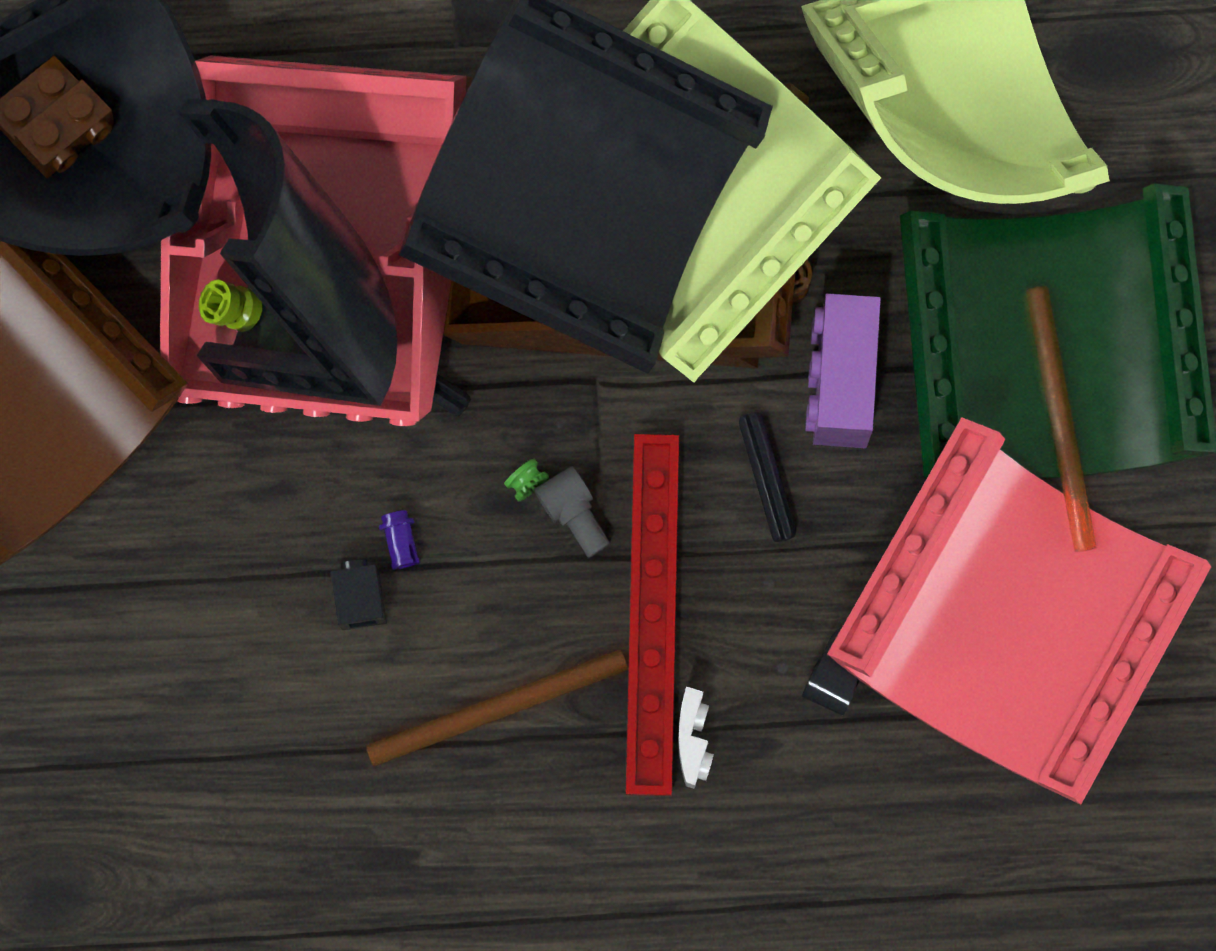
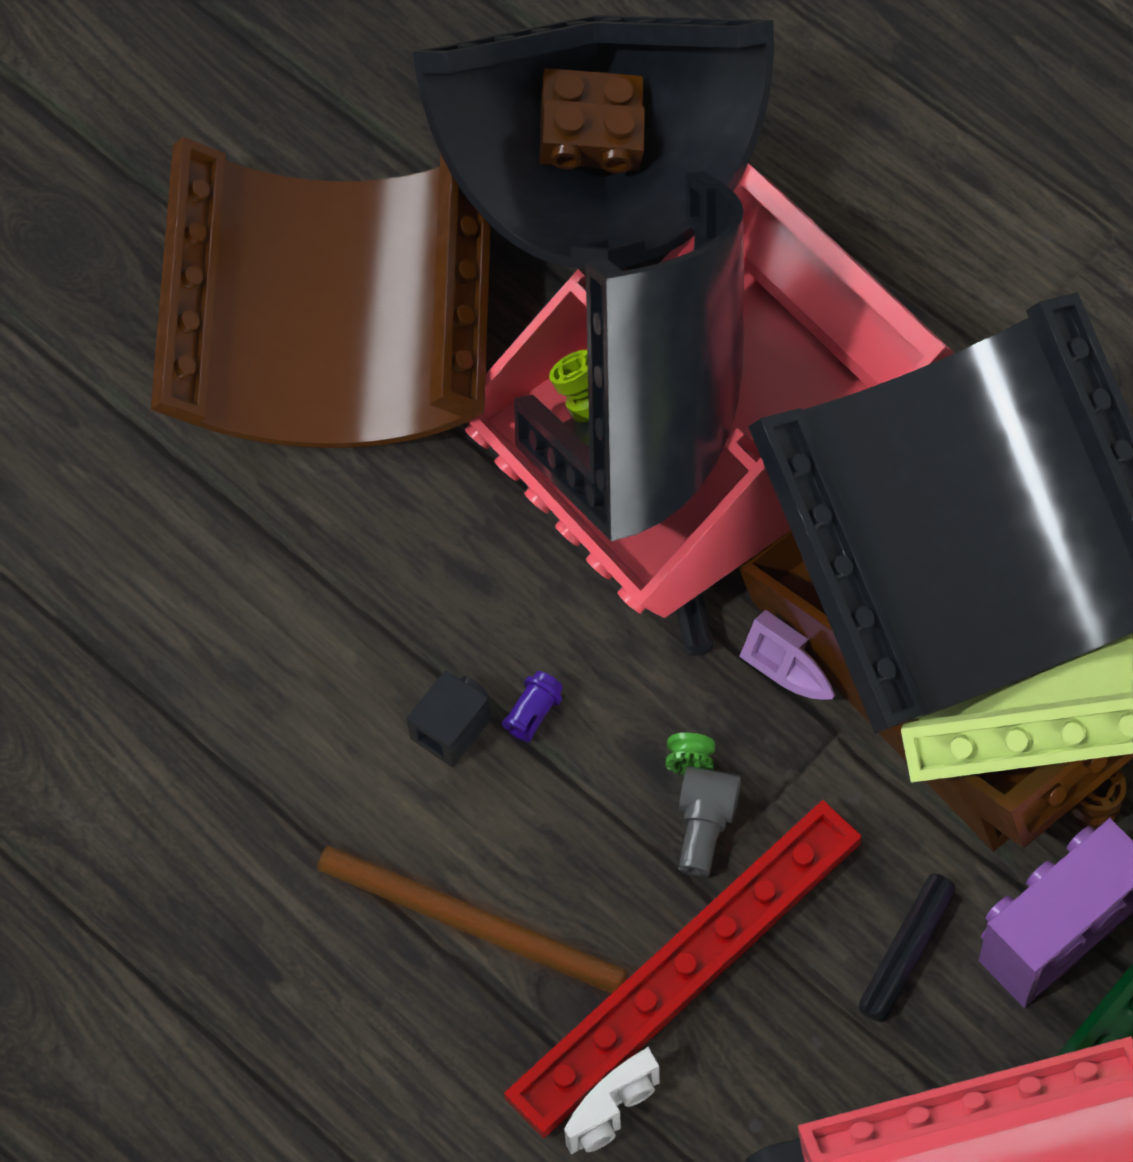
camera: 45 degrees right, 15 degrees down
none -> lavender plate [739,610,836,700]

